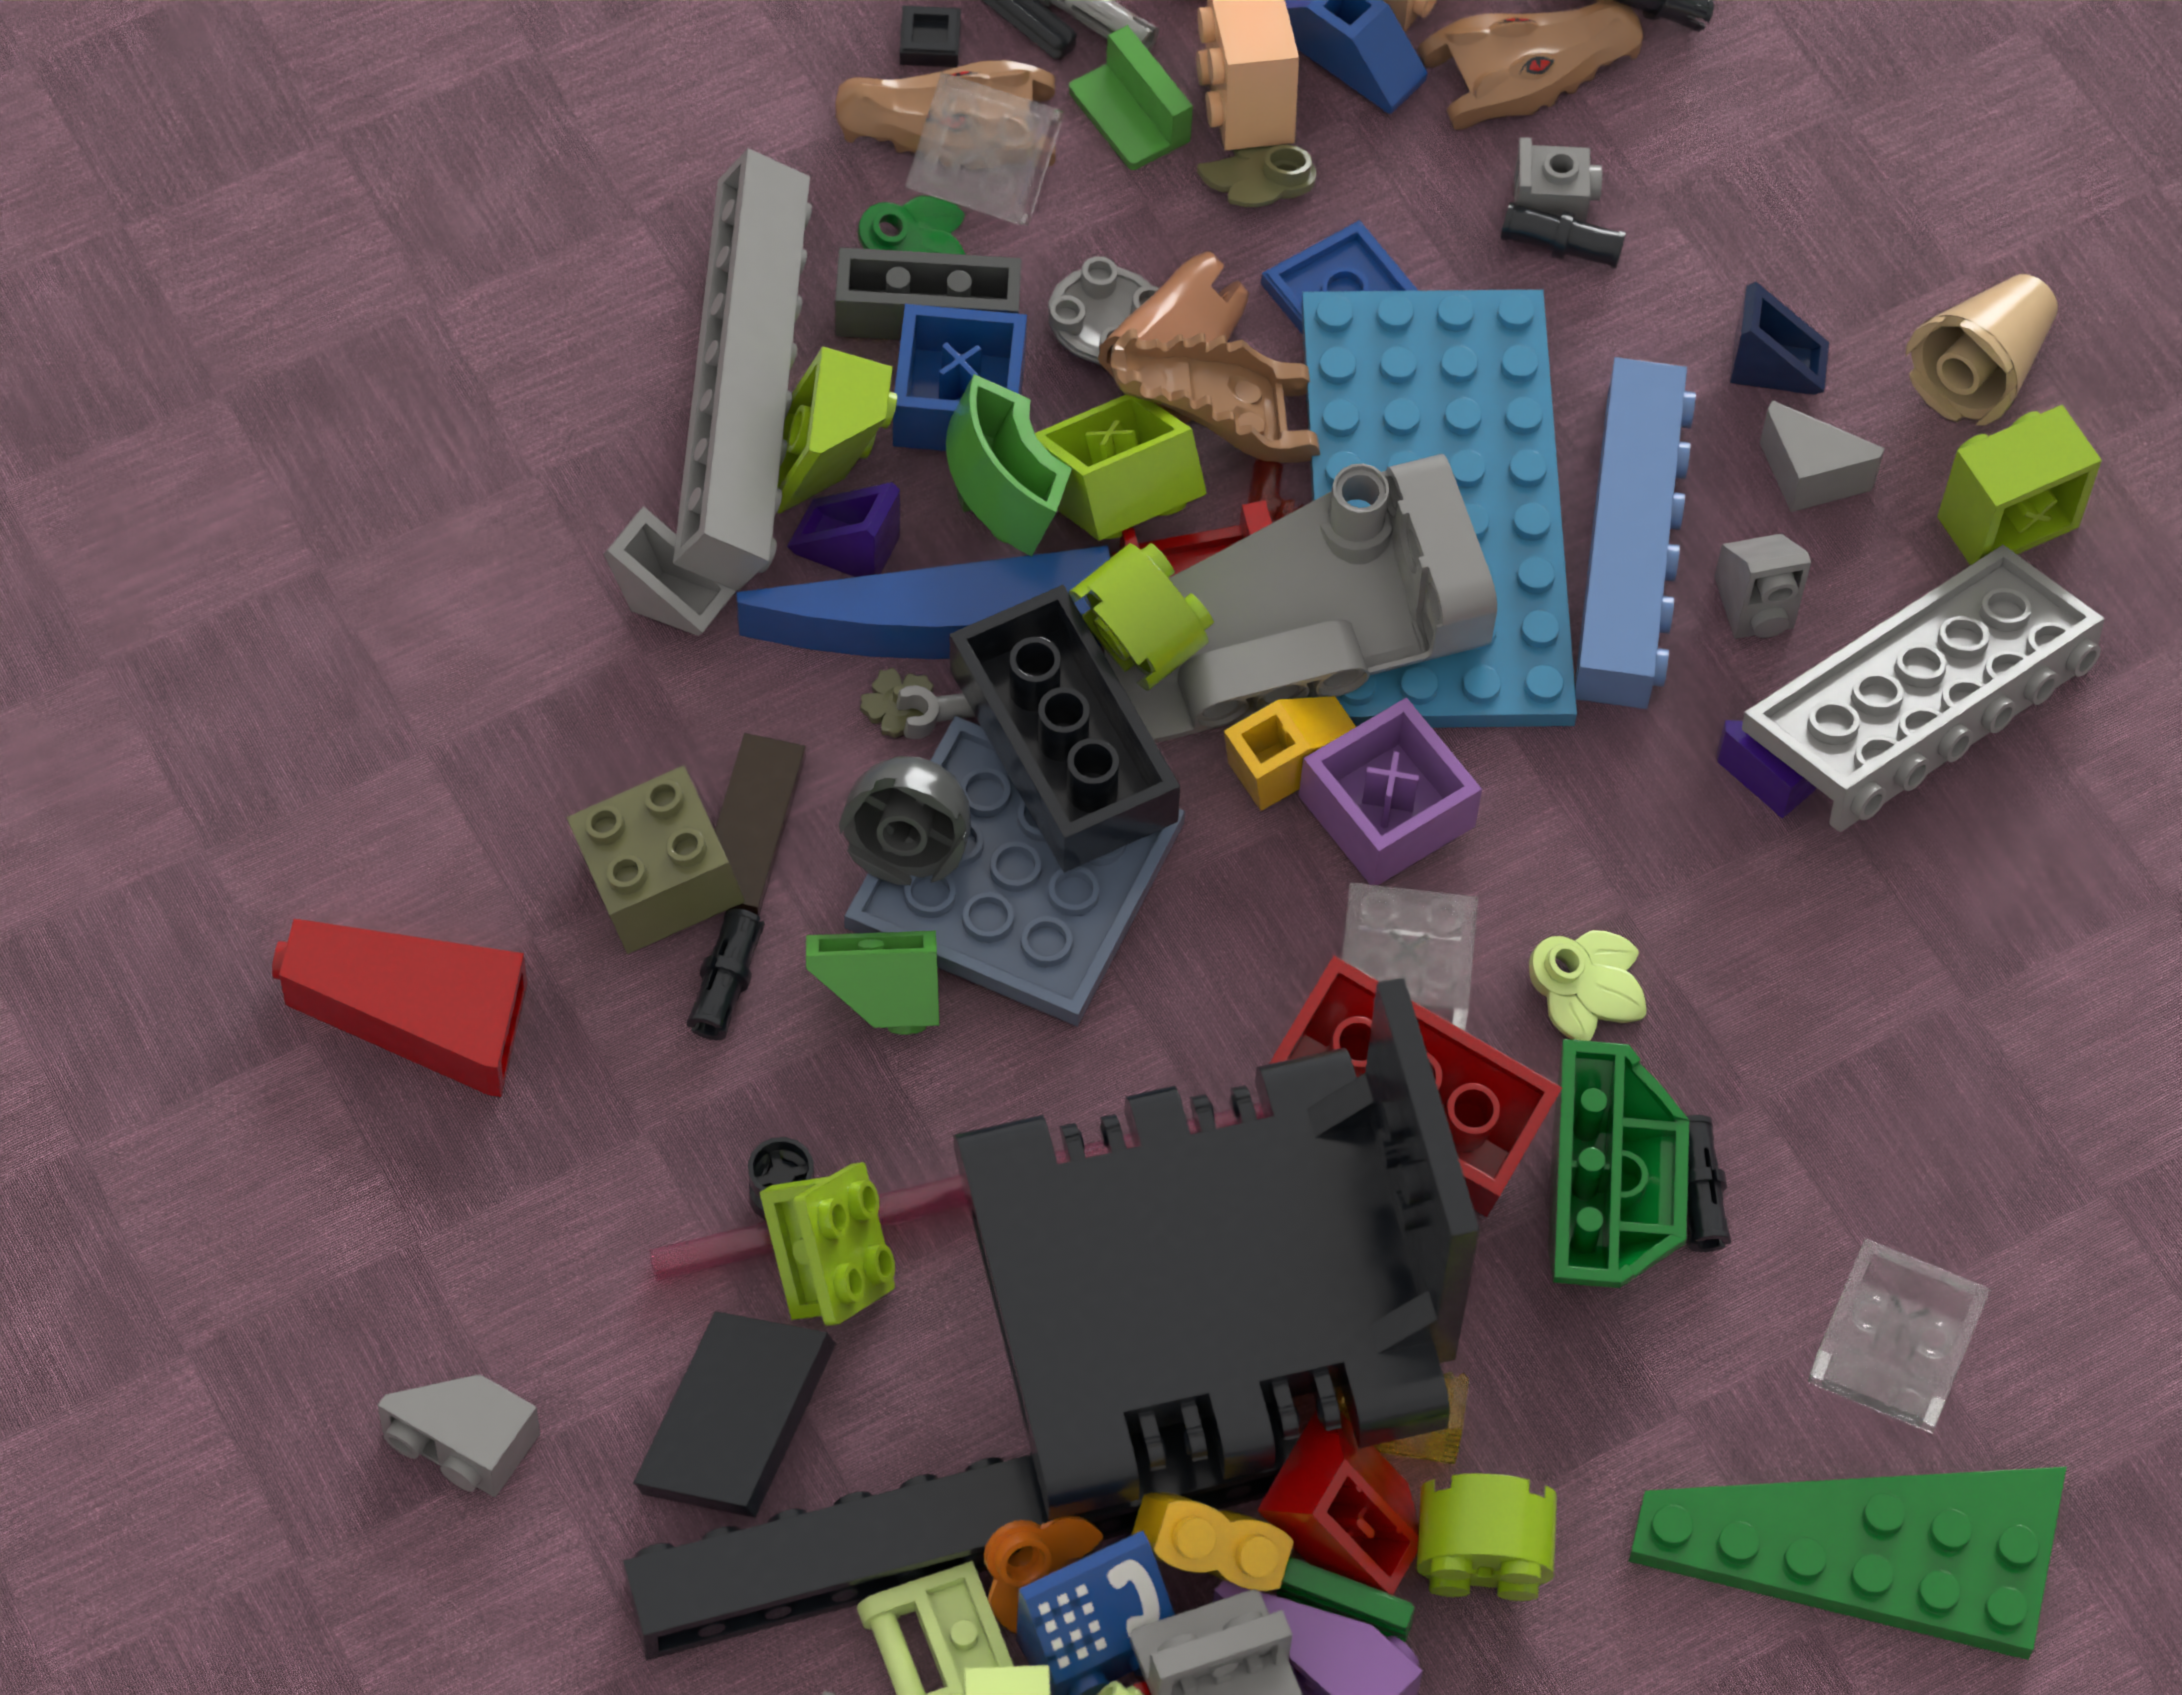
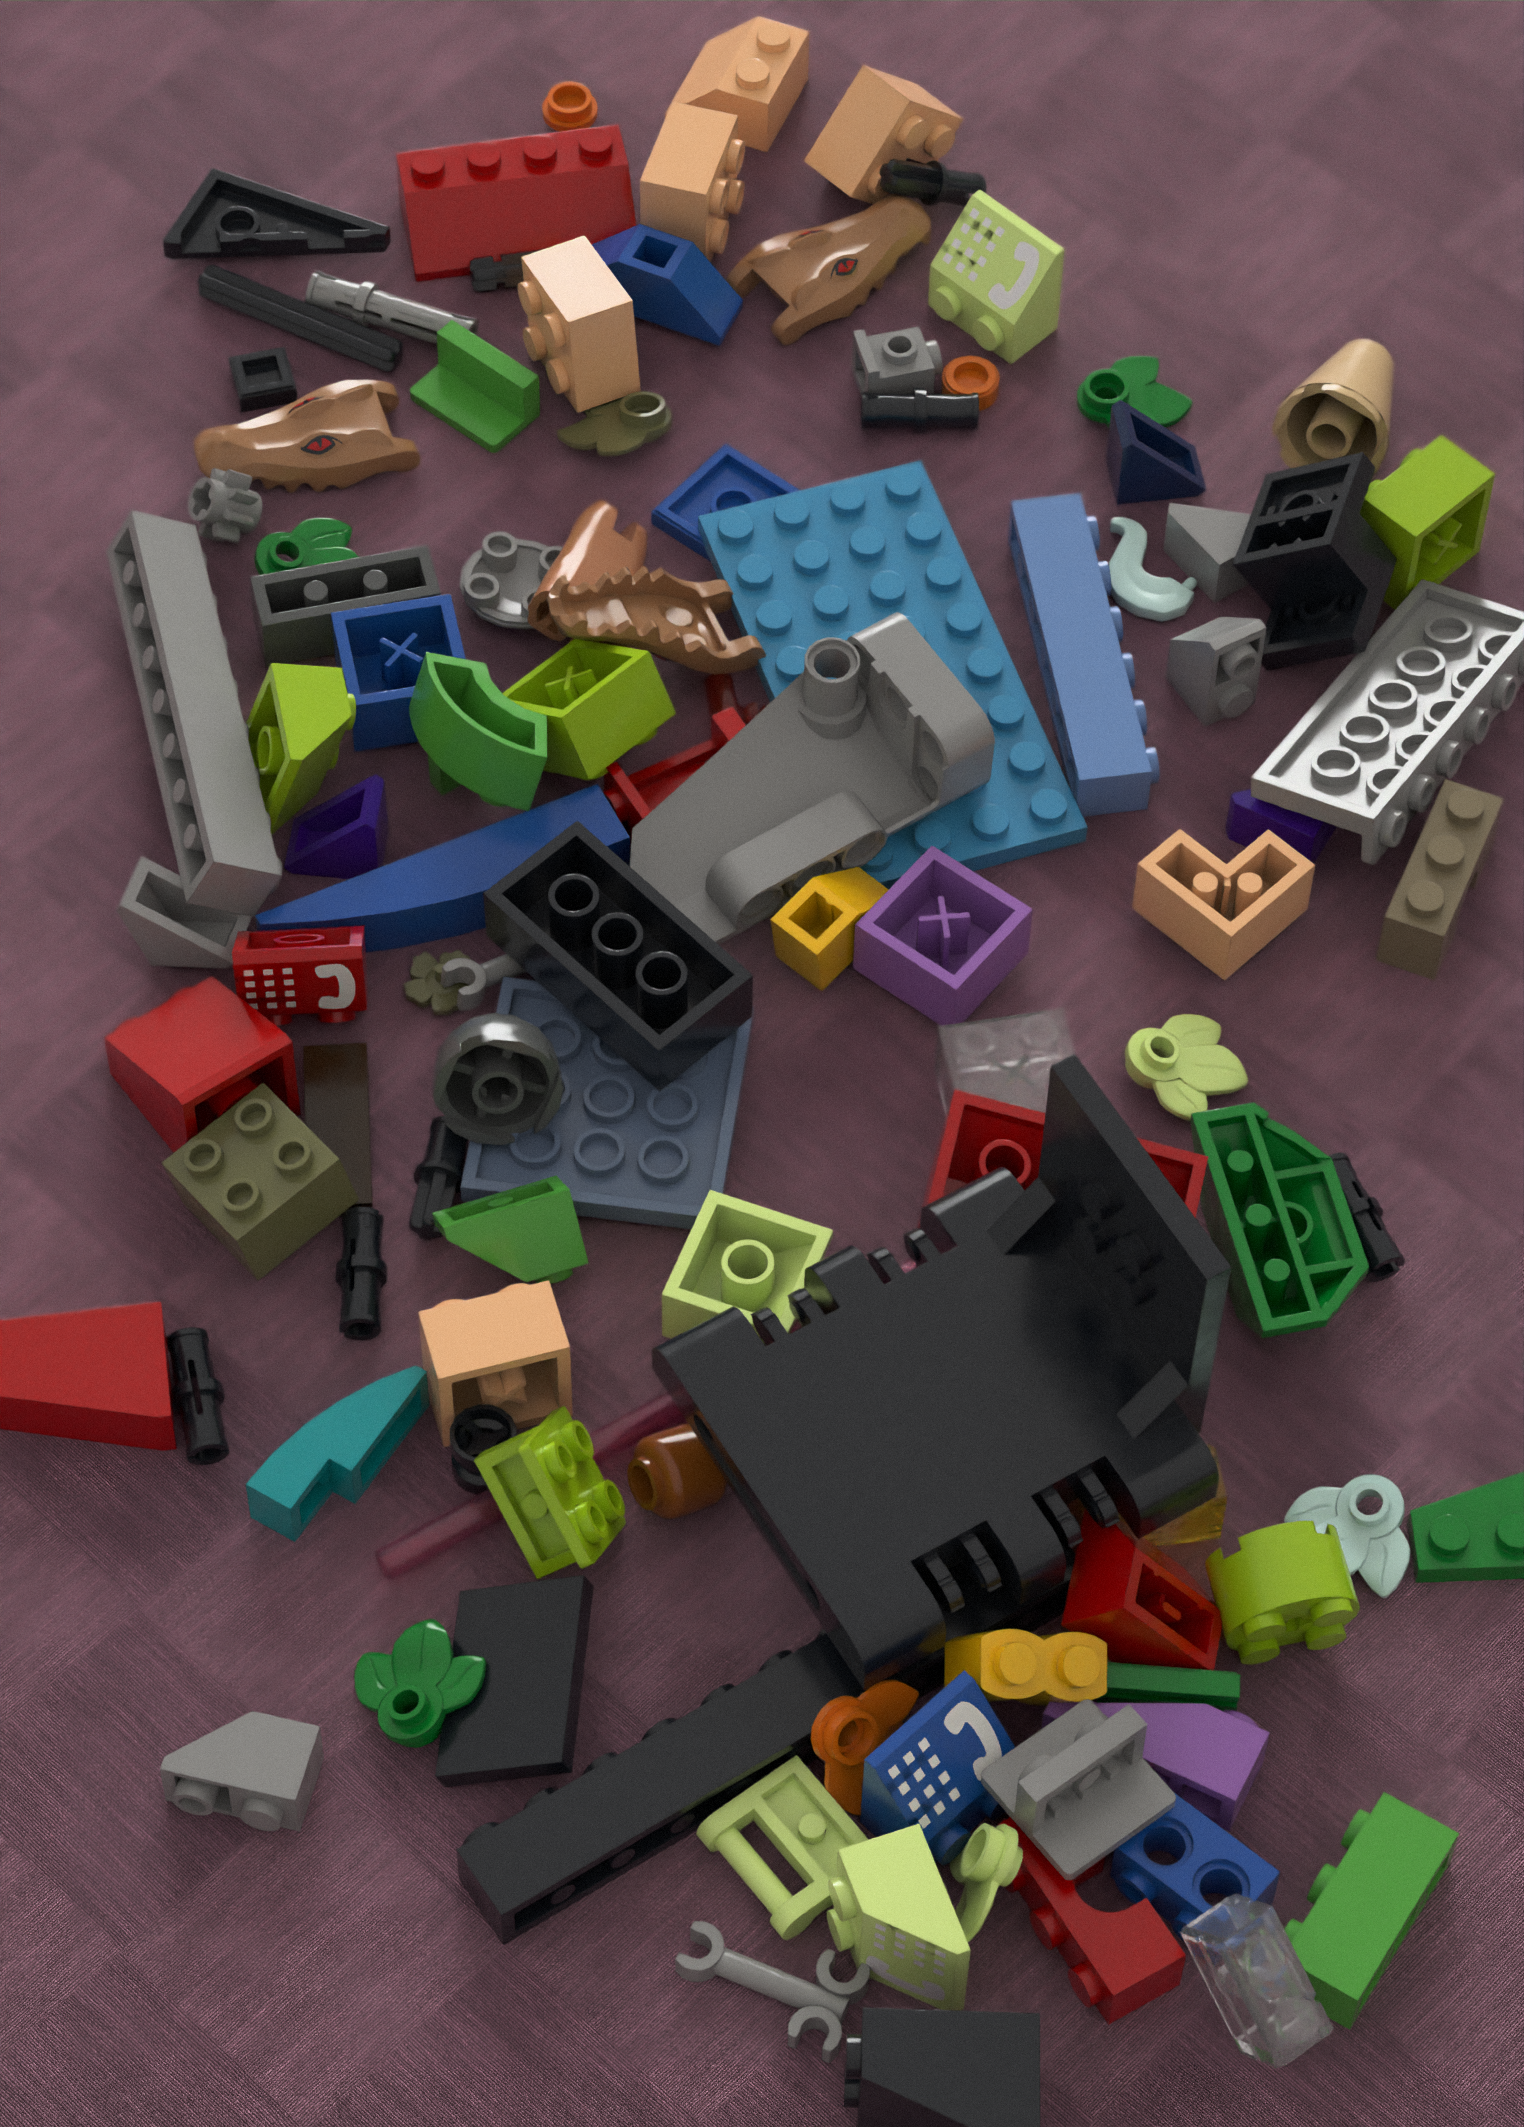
camera: 15 degrees left, 5 degrees down
clear brick [905,72,1065,226] -> none
lime brick [1069,543,1214,691] -> none
none -> red slope [104,976,301,1153]
none -> black pin [166,1327,229,1465]
none -> light grey gear [188,468,262,544]
none -> red slope [232,925,369,1026]
none -> teal slope [246,1365,430,1542]
none -> green plate [354,1619,487,1748]
none -> black axle [409,1116,468,1241]
none -> light nougat brick [418,1280,573,1447]
none -> dark orange head [627,1423,727,1520]
none -> yellowish green slope [662,1190,833,1345]
none -> yellowish green slope [928,189,1065,364]
none -> orange tile [941,356,1000,411]
none -> green plate [1076,356,1193,428]
none -> light aqua piece [1109,517,1197,622]
none -> light nougat brick [1132,829,1315,981]
none -> black bracket [1233,452,1397,671]
none -> light aqua plate [1284,1474,1411,1598]
none -> dark tan arch [1376,779,1504,981]

